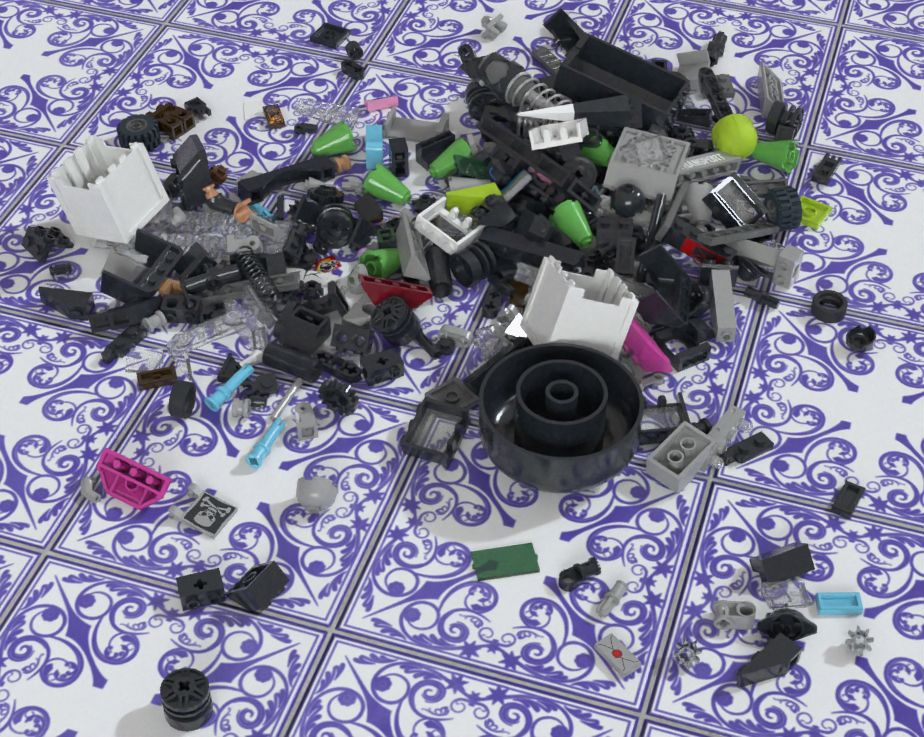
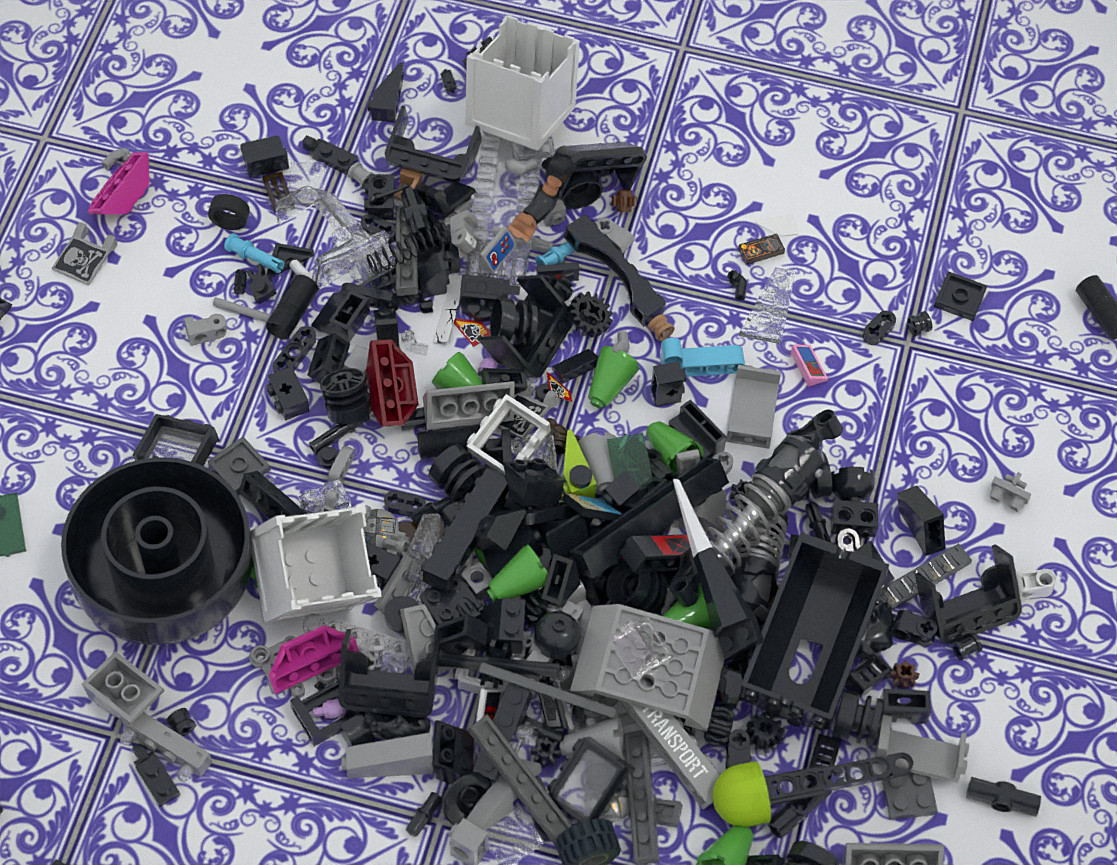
camera: 85 degrees right, 15 degrees up
black slope [87,295,162,333] -> none
light grey slope [101,251,150,284] -> none
black wheel [116,114,161,152] -> none
dark brown hips [145,102,196,141] -> none
black plate [184,97,211,119] -> none
light grey wheel [232,398,251,418] -> none
medium azure pin [245,418,286,468] -> none
light grey cylinder [296,476,338,513] -> none
black gear [301,280,324,301] -> none
light grey cone [304,177,336,191] -> none
bright green cone [309,120,357,157] -> none
black gear [318,379,360,416] -> none
light grey rock [347,264,369,295] -> none
black rock [412,194,436,214] -> none
white window [529,118,589,150] -> none
window [639,392,691,445] -> none
none -> black bracket [240,136,289,178]
none -> lavender cylinder [313,699,346,719]
none -> slope [477,687,502,721]
none -> black tile [569,465,592,488]
none -> black slope [897,485,946,556]

